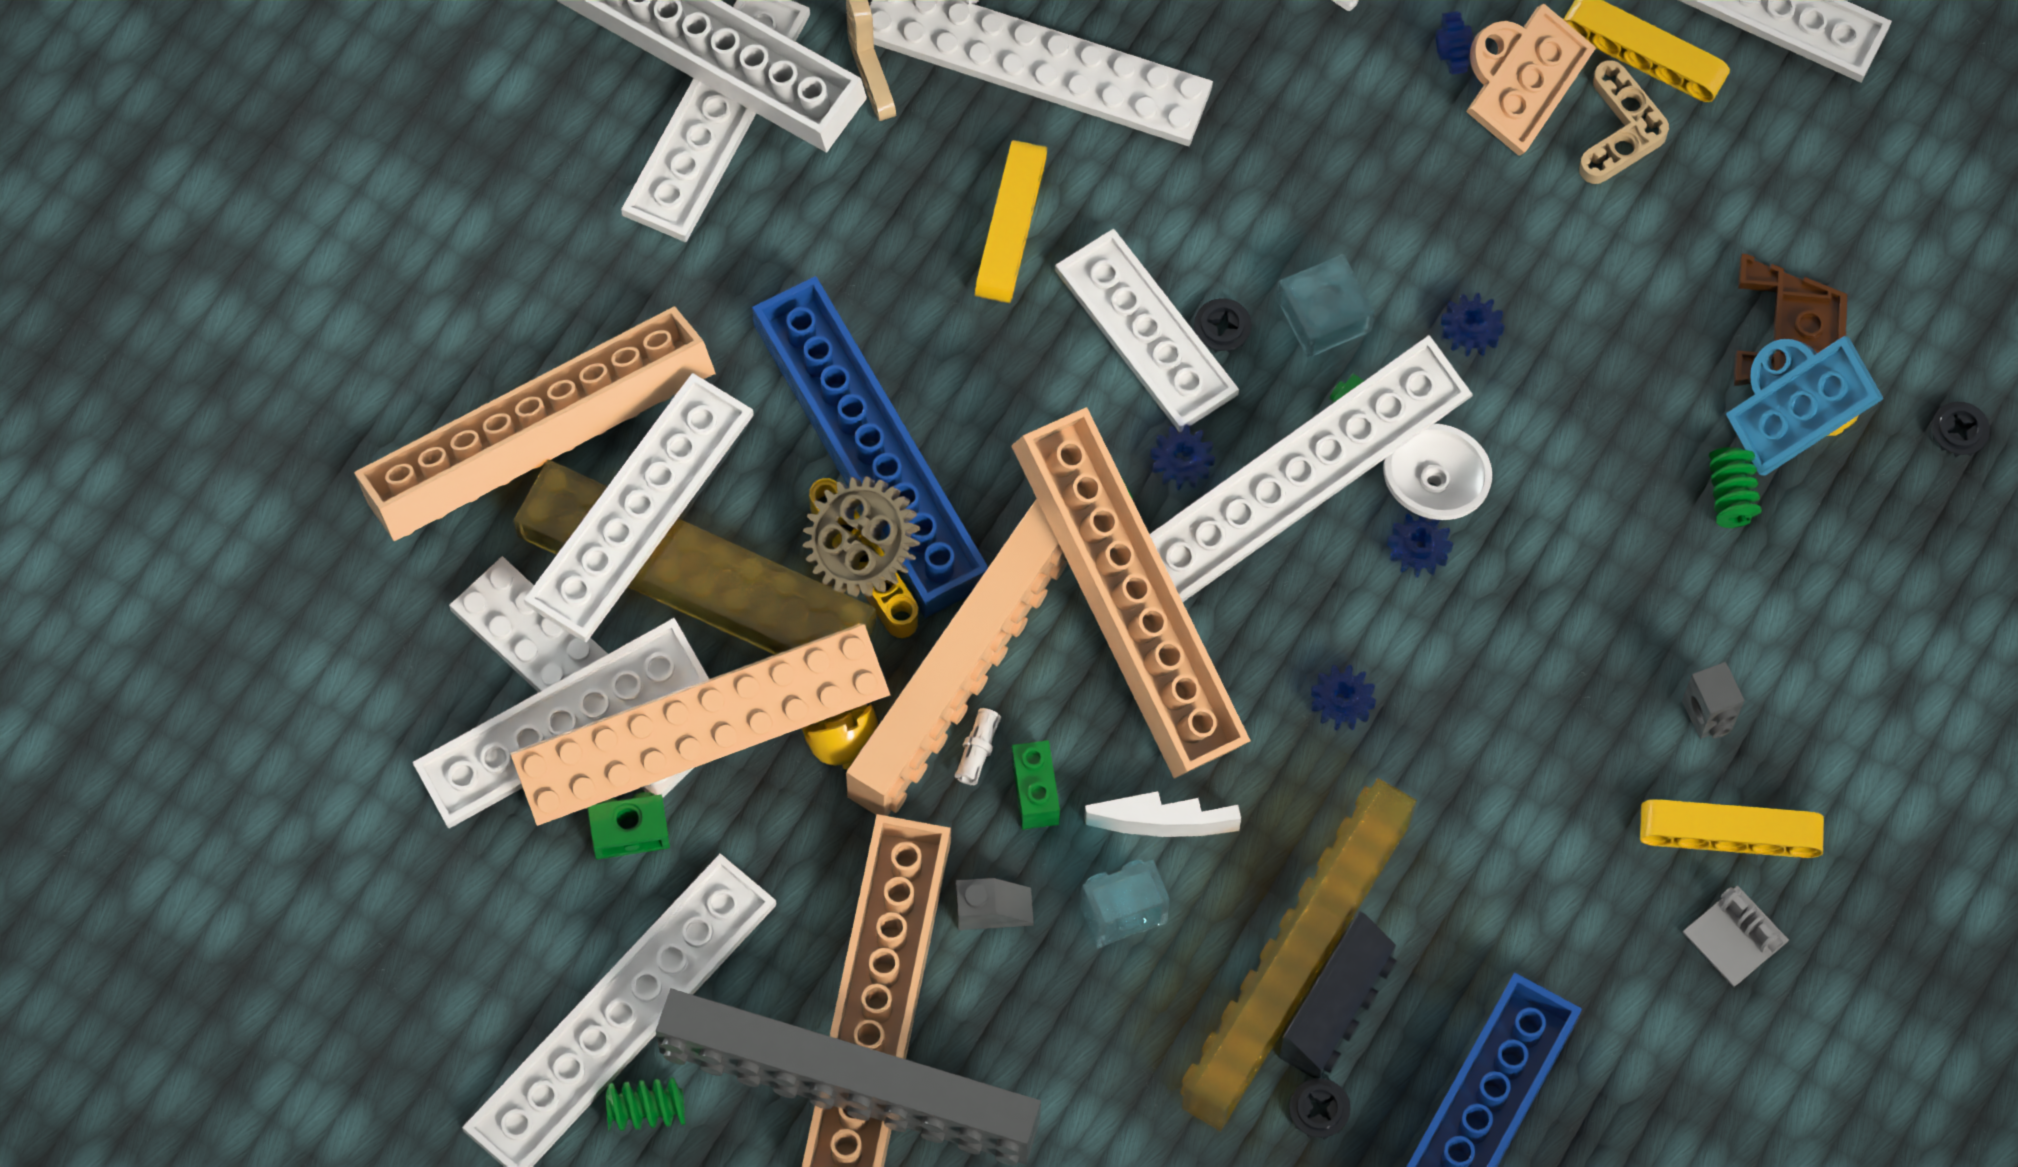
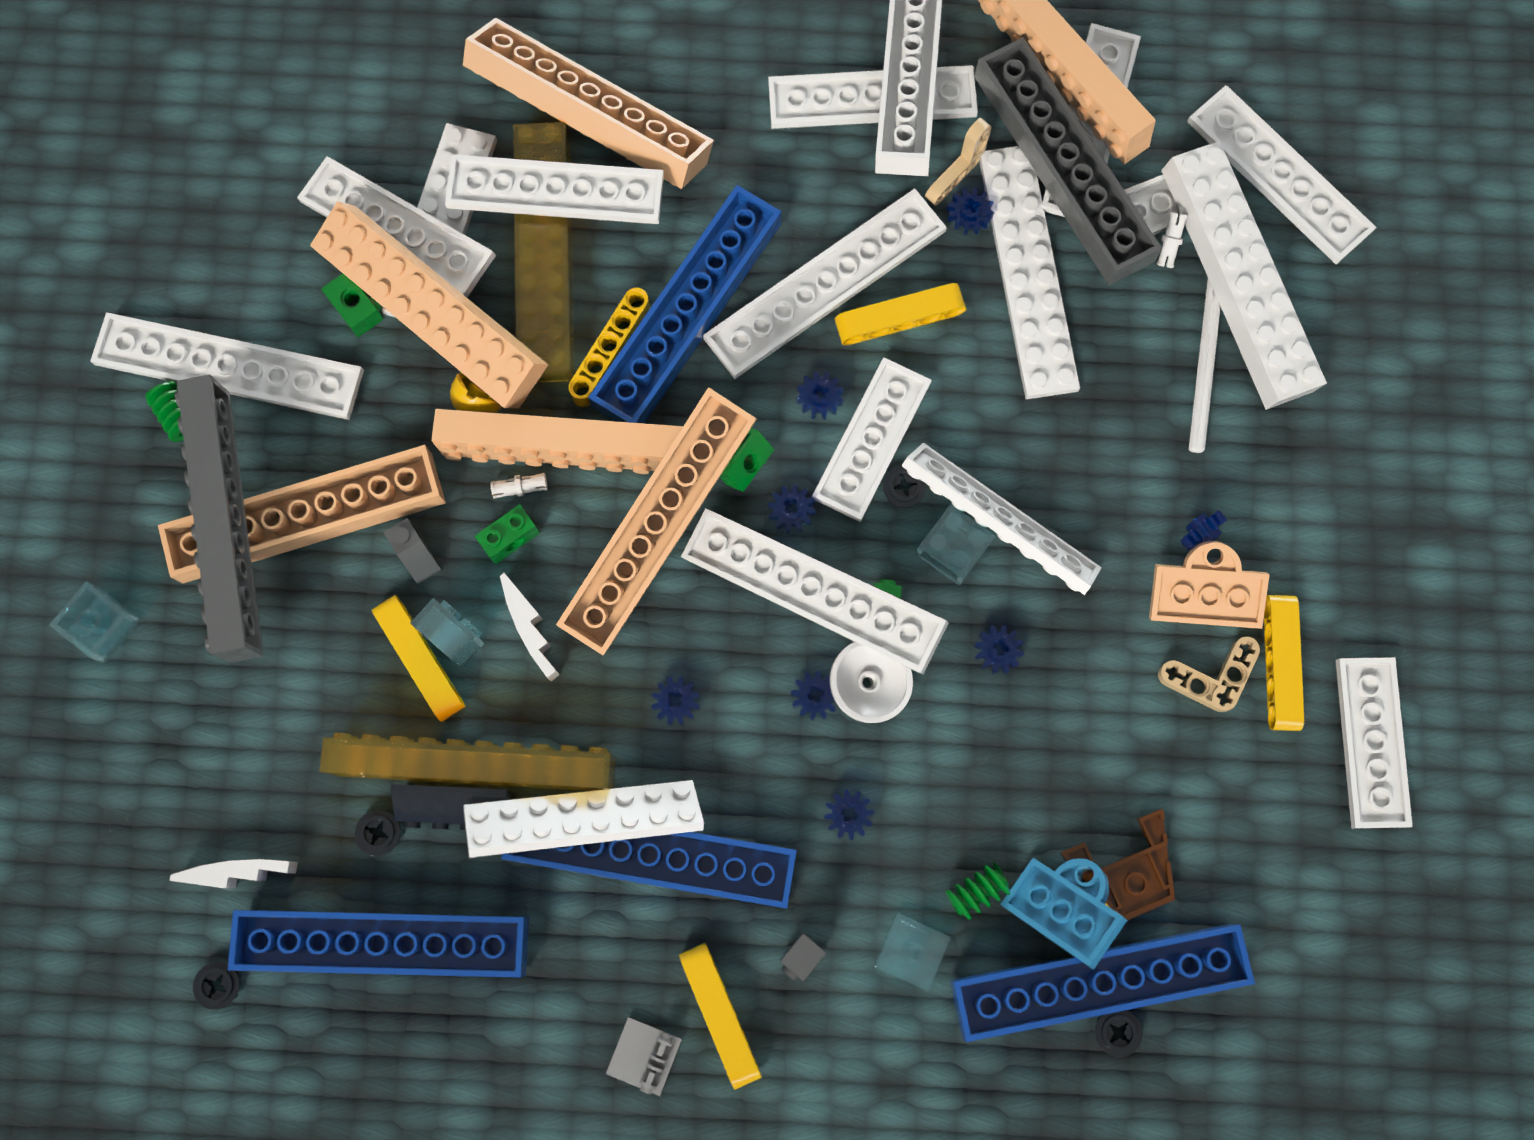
camera: 65 degrees right, 10 degrees up
dark tan gear [803,477,920,597] -> none
none -> yellow beam [372,595,466,722]
none -> white plate [464,780,704,858]
none -> blue brick [501,832,797,908]
none -> white plate [703,189,947,379]
none -> clear blue gear [797,371,844,420]
none -> clear blue gear [824,789,874,841]
none -> clear light blue tile [875,913,951,991]
none -> white plate [902,443,1102,595]
none -> clear blue gear [947,187,994,235]
none -> blue brick [950,924,1255,1042]

